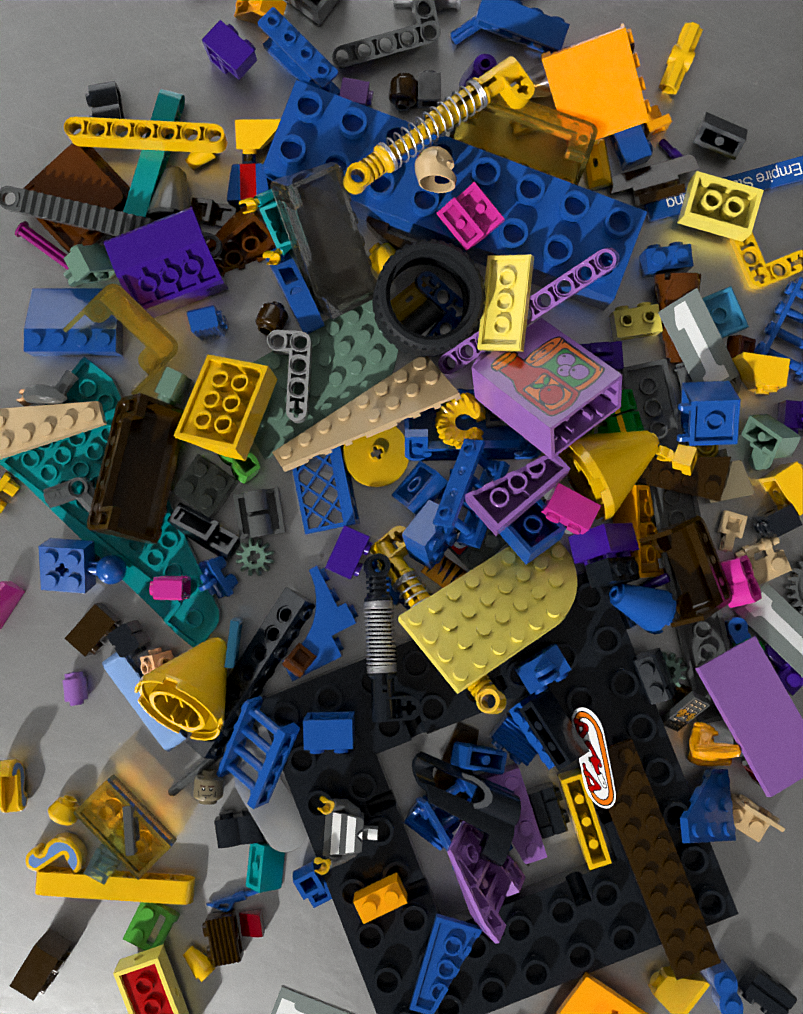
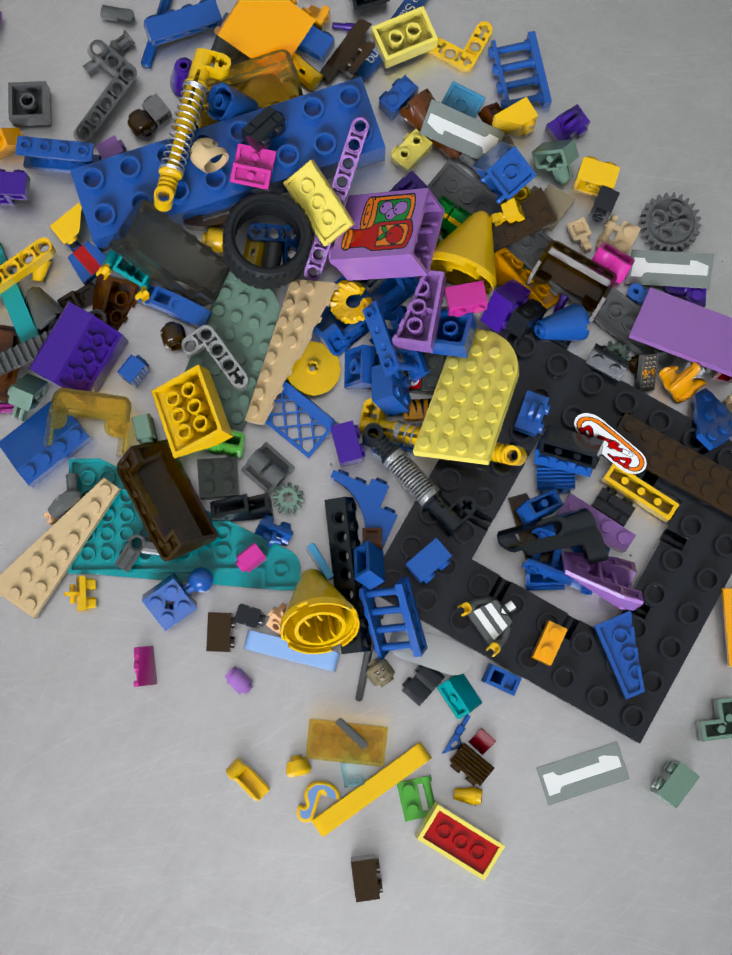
camera: 40 degrees left, 5 degrees down
none -> blue cone [206,82,259,121]
none -> black brick [242,105,286,152]
none -> blue brick [354,540,385,590]

